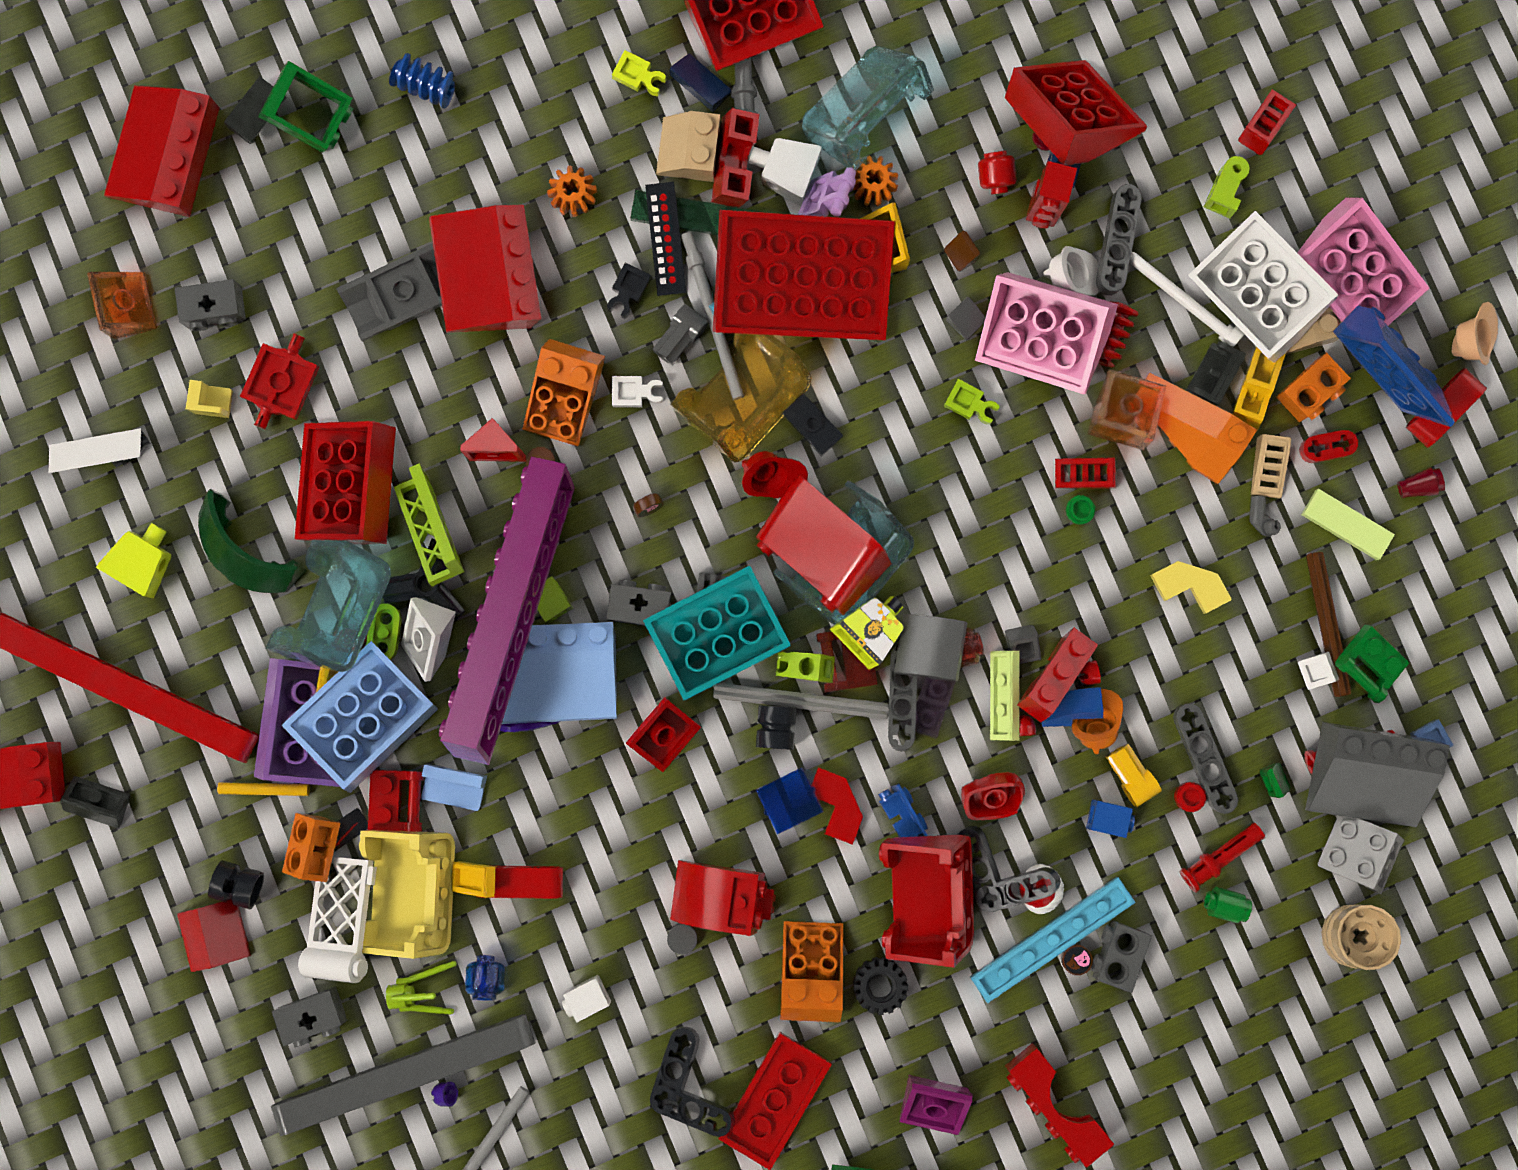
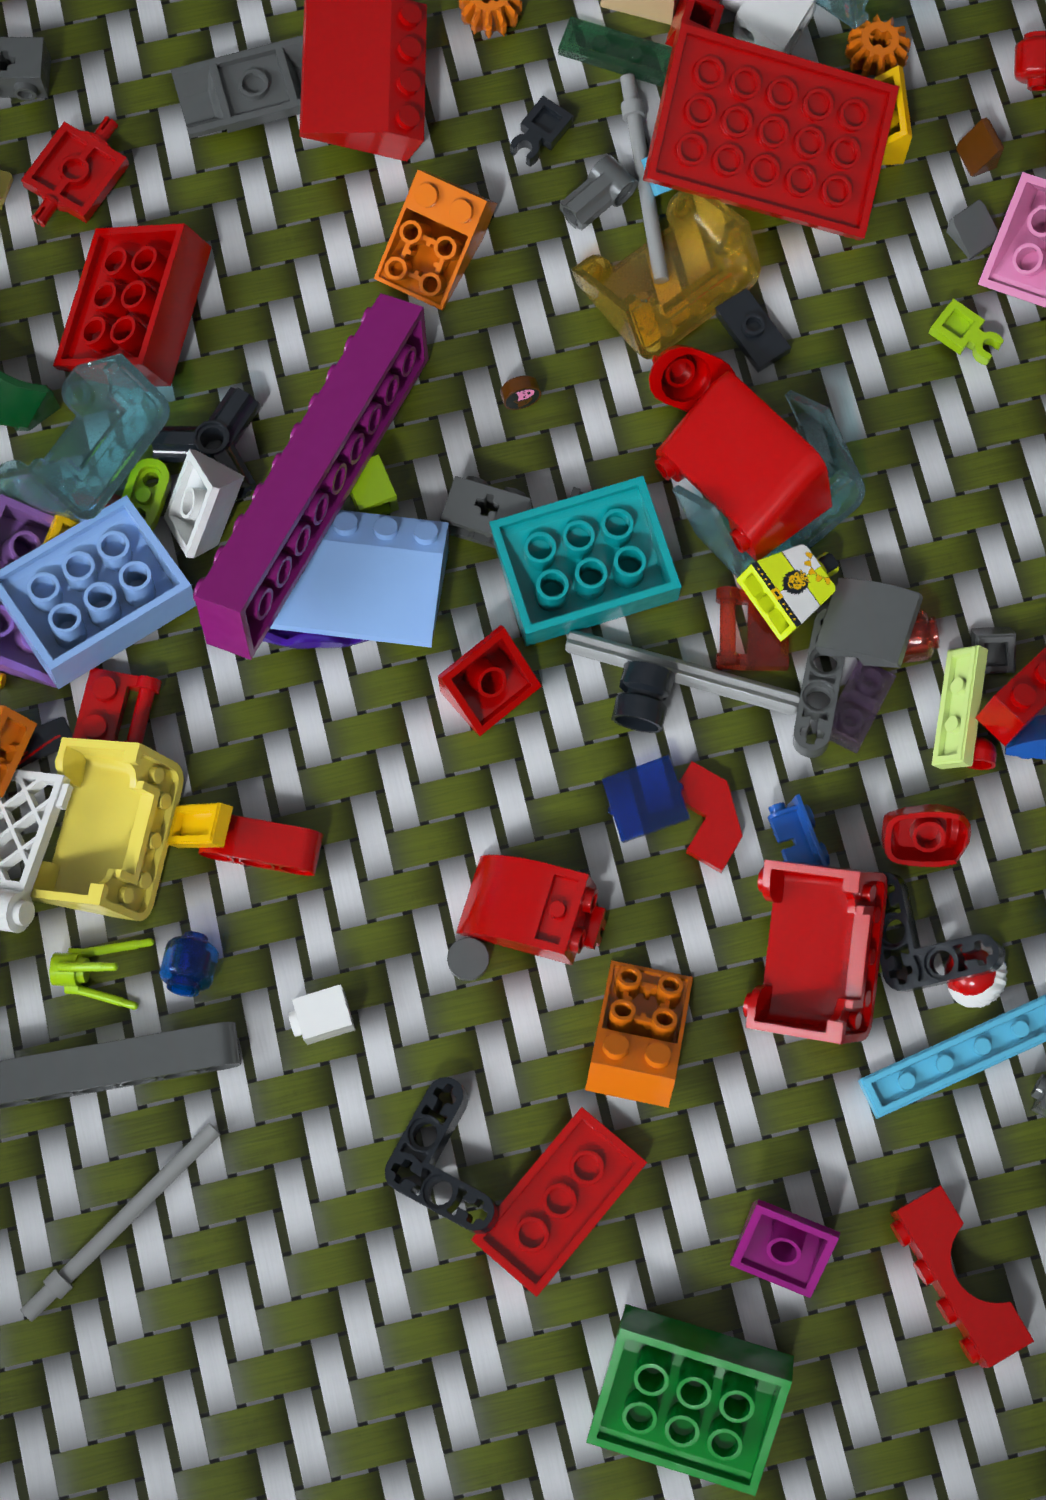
camera: 15 degrees right, 10 degrees down
lime fence [394,463,464,587] -> none
light blue panel [421,764,487,811] -> none
dark purple hinge [431,1082,458,1107] -> none
slope [460,418,526,462] -> none
white plate [612,376,663,407] -> none
black sticker [645,182,686,296] -> none
lime leg [776,652,835,683] -> none
lavender plate [798,168,856,217] -> none
black tyre [853,957,908,1015] -> none
tile [1061,944,1093,975] -> none

